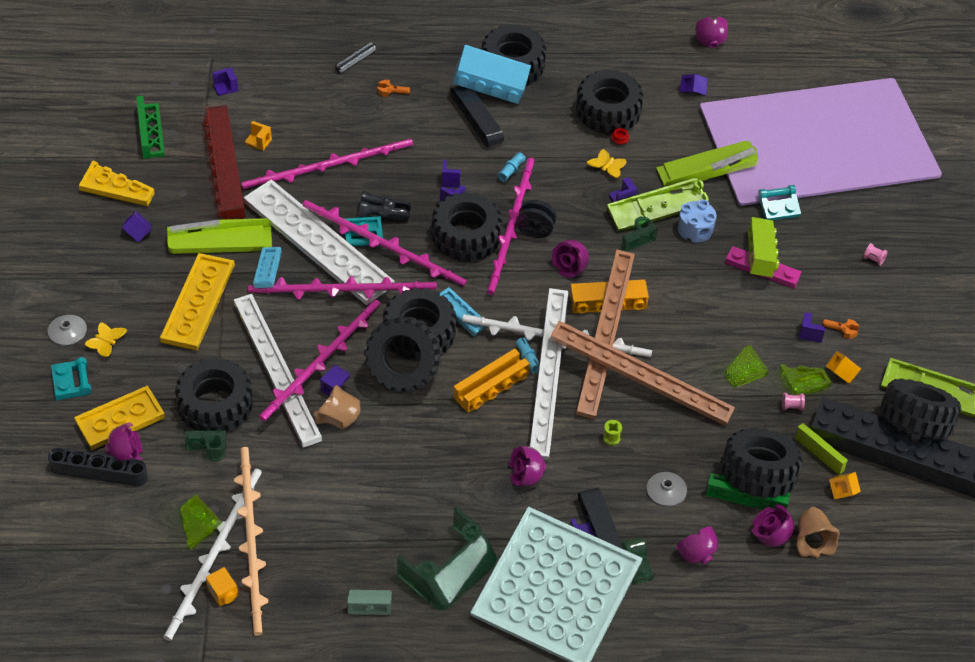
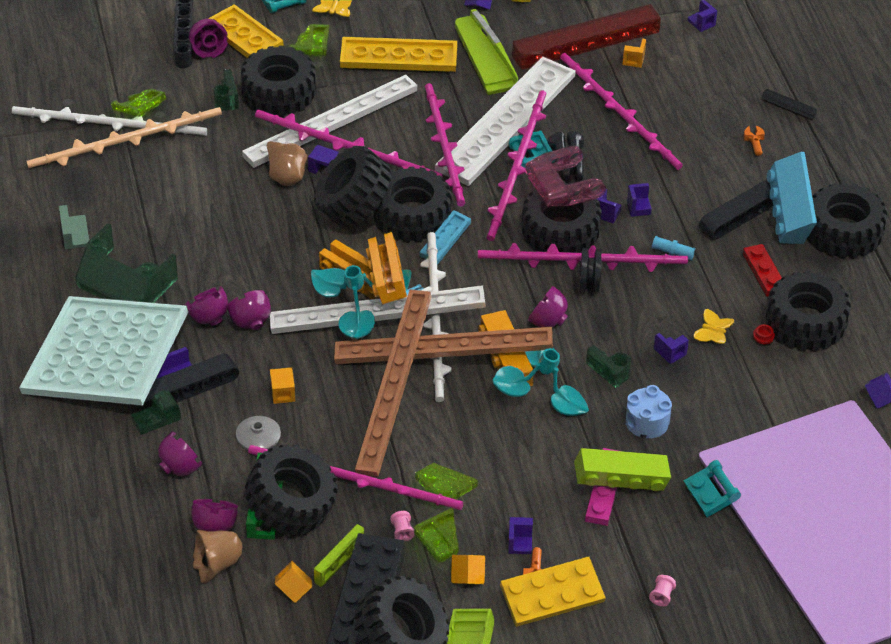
camera: 80 degrees right, 5 degrees down
light orange brick [206,567,238,606] -> none
medium azure plate [253,247,282,288] -> none
lime bush [603,420,622,446] -> none
lime piece [606,178,708,231] -> none
lime piece [656,141,758,187] -> none
none -> magenta cylinder [184,286,229,326]
none -> dark pink plant [248,445,463,510]
none -> light orange panel [270,368,295,404]
none -> clear neon green wing [289,24,330,55]
none -> teal plant [311,265,411,339]
none -> light orange brick [366,232,407,304]
none -> teal plant [492,348,589,416]
none -> yellow plate [500,557,606,627]
none -> clear pink connector [525,146,606,206]
none -> red plate [743,244,782,297]

